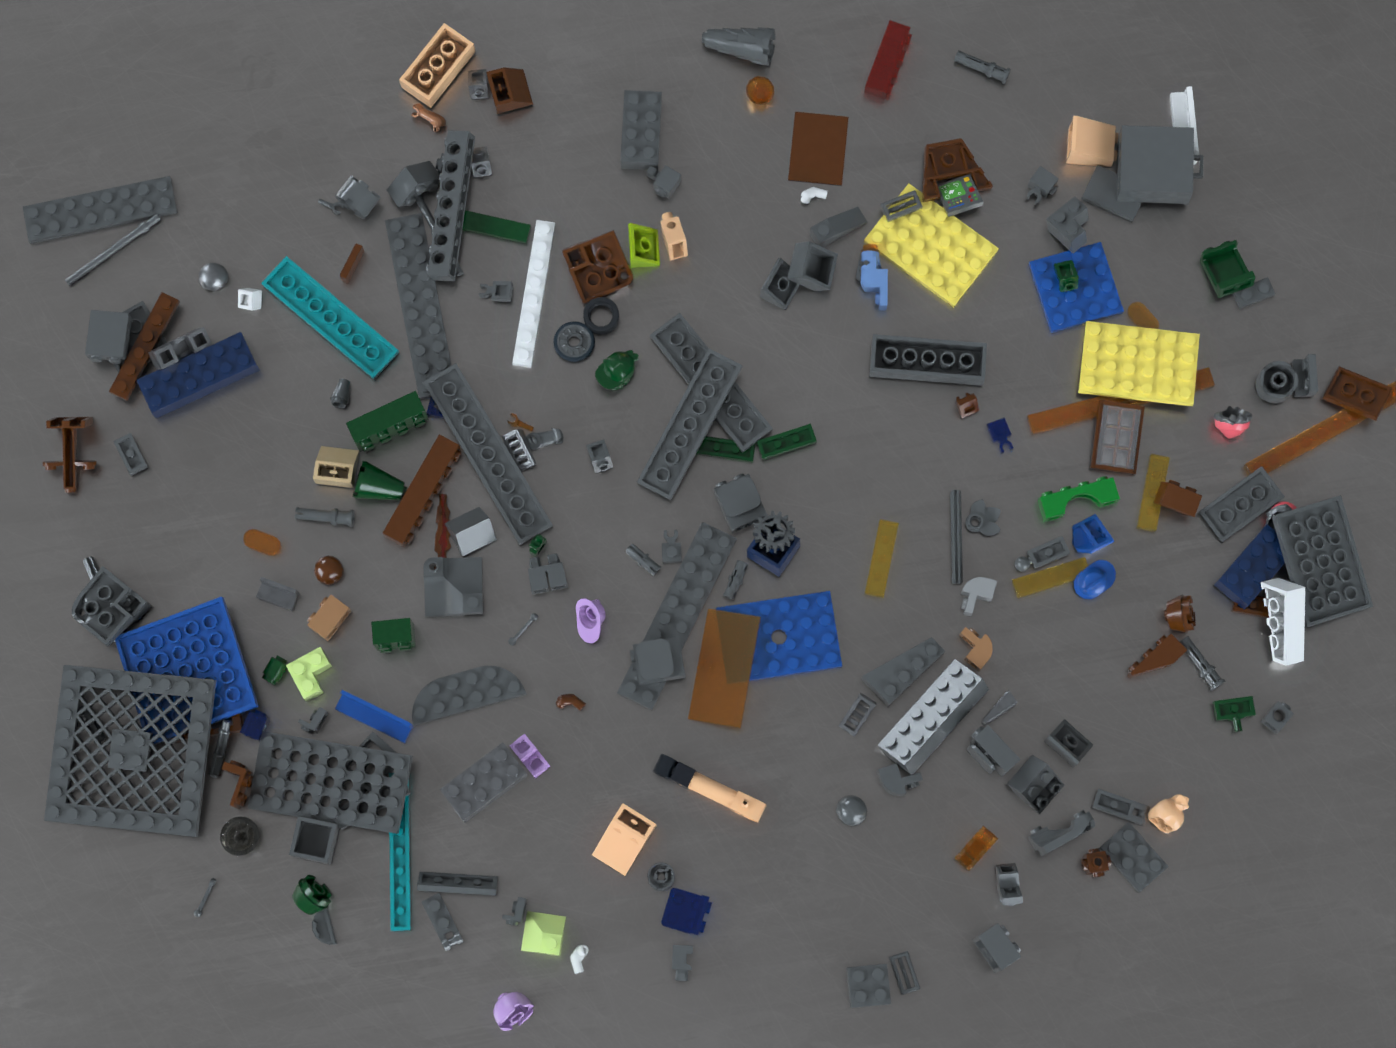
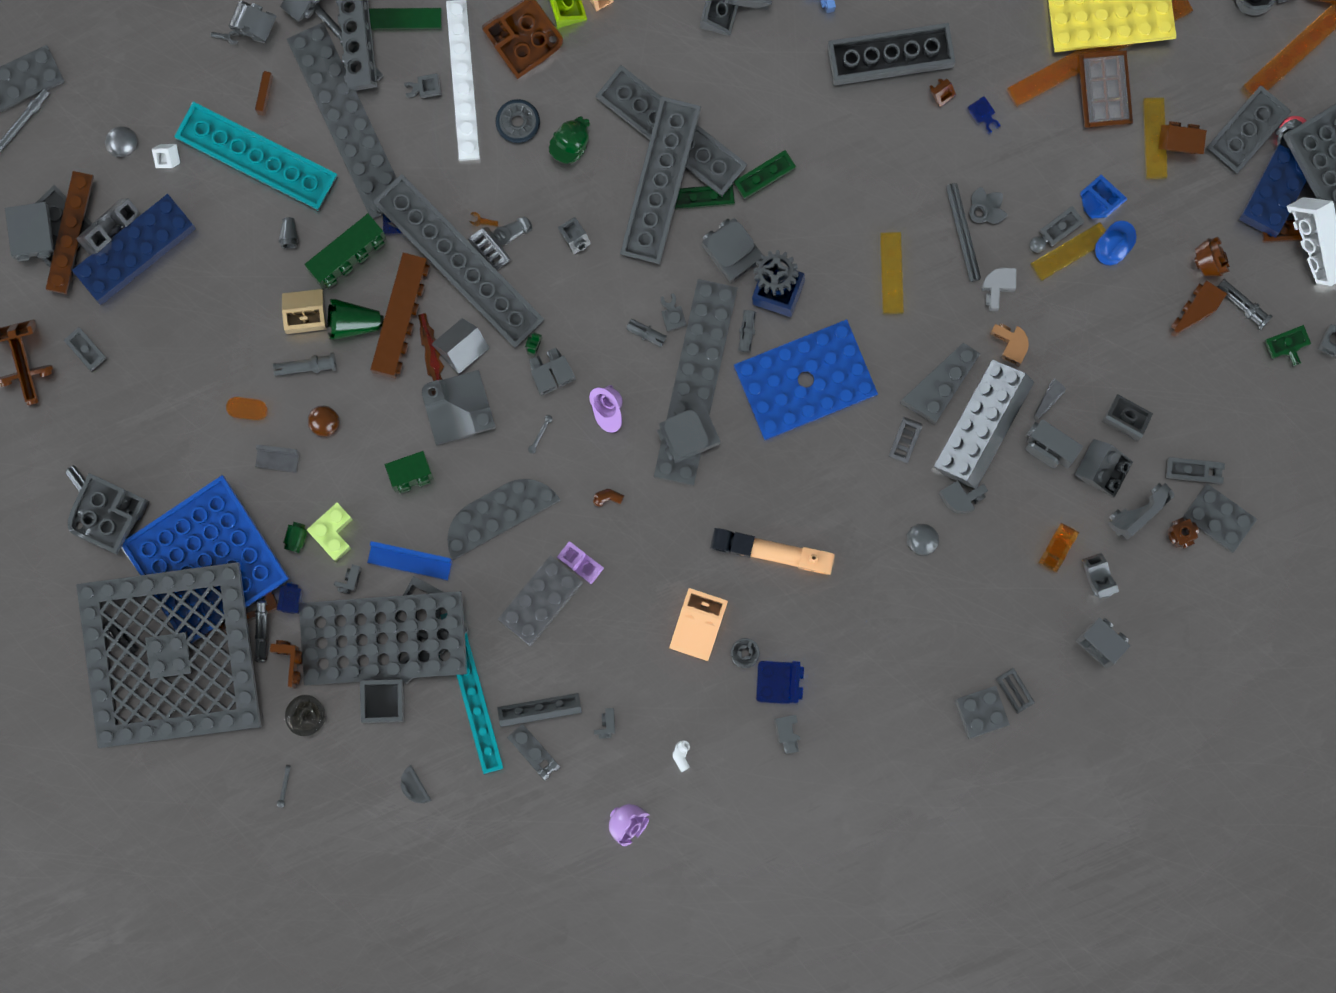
camera: 15 degrees left, 5 degrees up
dark green cone [292,875,332,915] -> none
medium nougat brick [307,595,351,641] -> none
yellowish green slope [521,911,566,956] -> none
black tyre [583,297,619,335] -> none
clear orange piece [688,609,761,728] -> none
green arch [1038,476,1120,522] -> none
light nougat piece [1148,794,1189,833] -> none
hair [1214,406,1252,439] -> none

